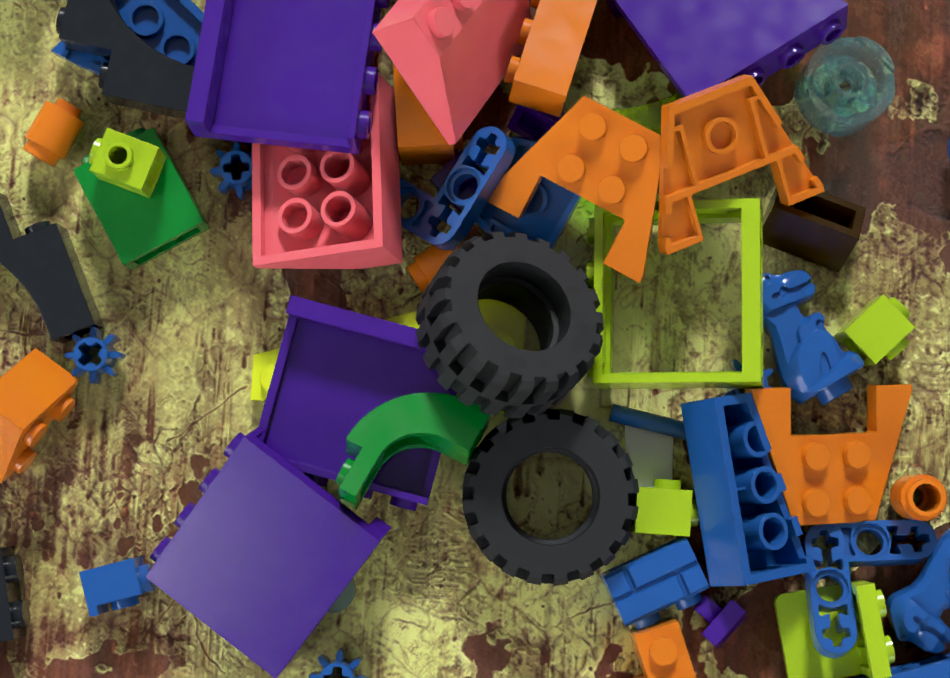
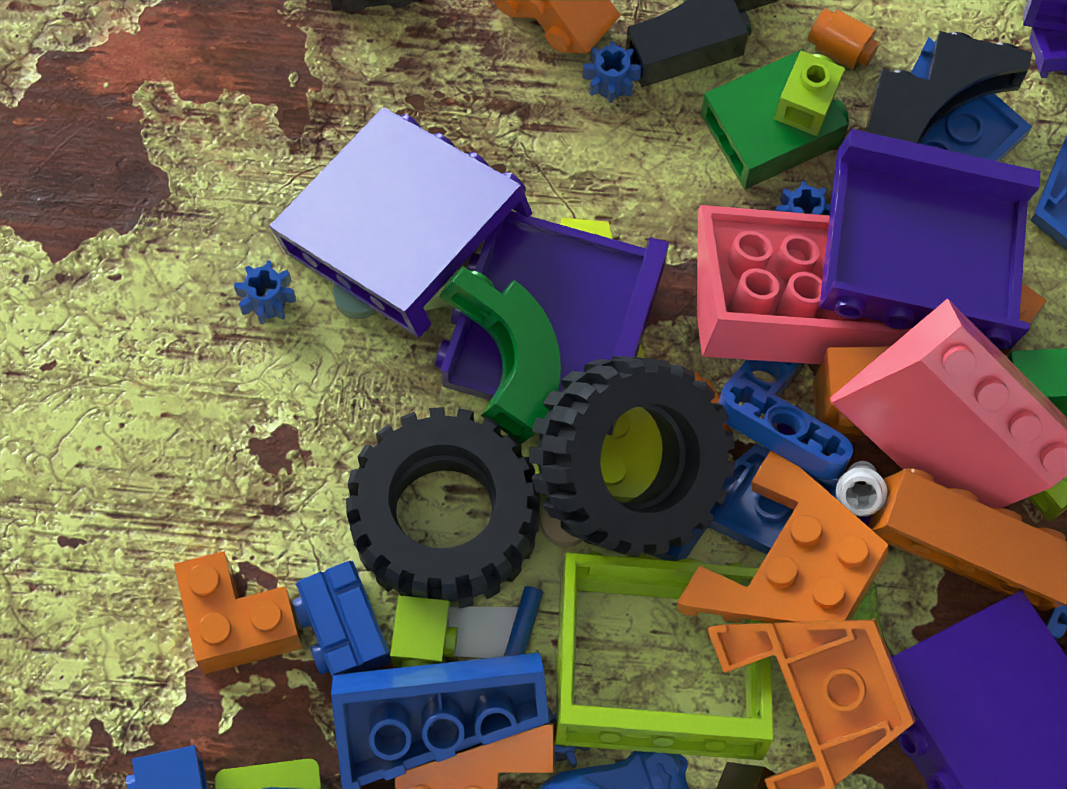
camera: 90 degrees right, 15 degrees down
blue brick [79,556,156,617] -> none
dark purple tile [694,595,748,649] -> none
none -> white cone [836,461,887,517]

